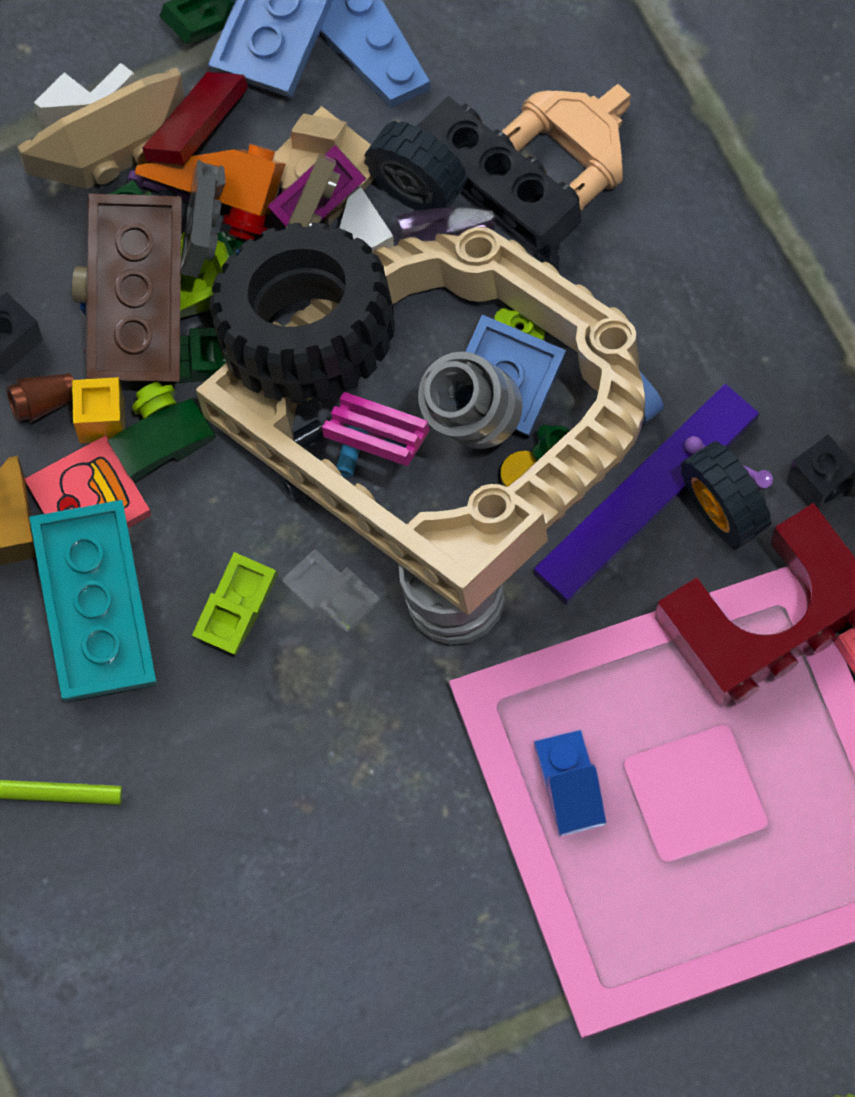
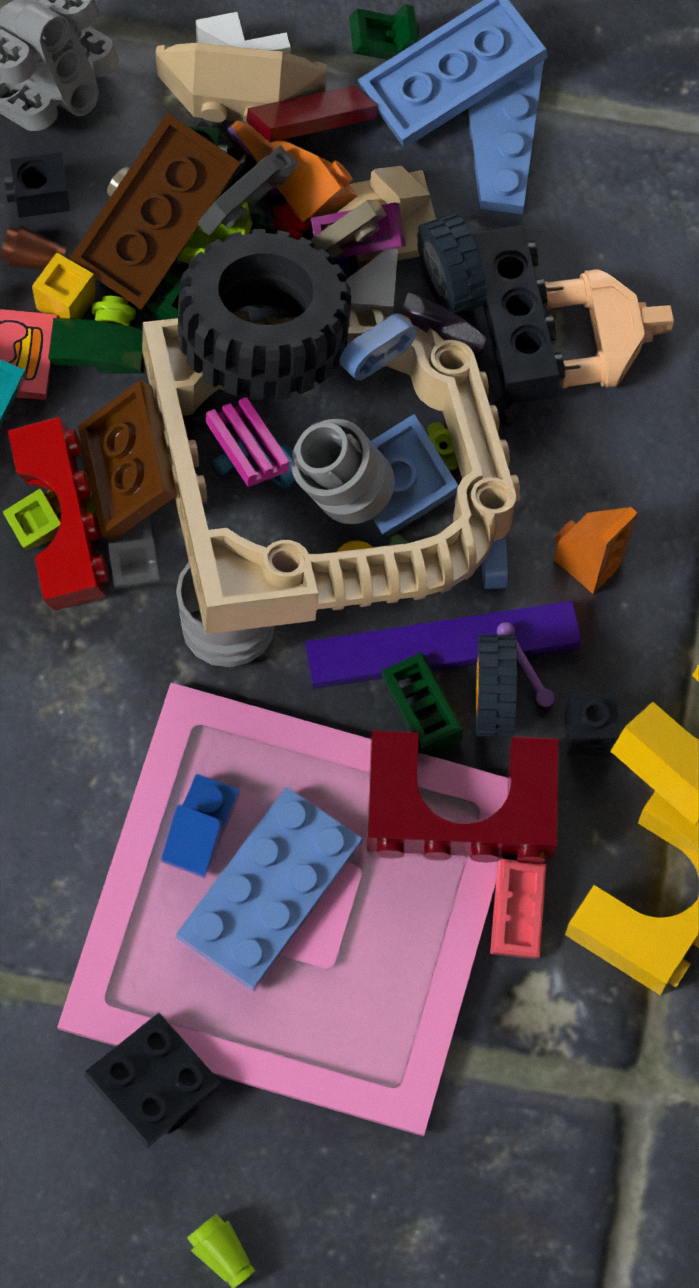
camera: 30 degrees right, 0 degrees up
none -> red arch [8,417,109,611]
none -> reddish brown plate [78,380,177,541]
none -> black plate [84,1012,221,1148]
none -> medium blue plate [176,786,363,992]
none -> medium blue beam [339,314,417,381]
none -> dark green slope [381,652,463,756]
none -> orange slope [553,507,638,594]

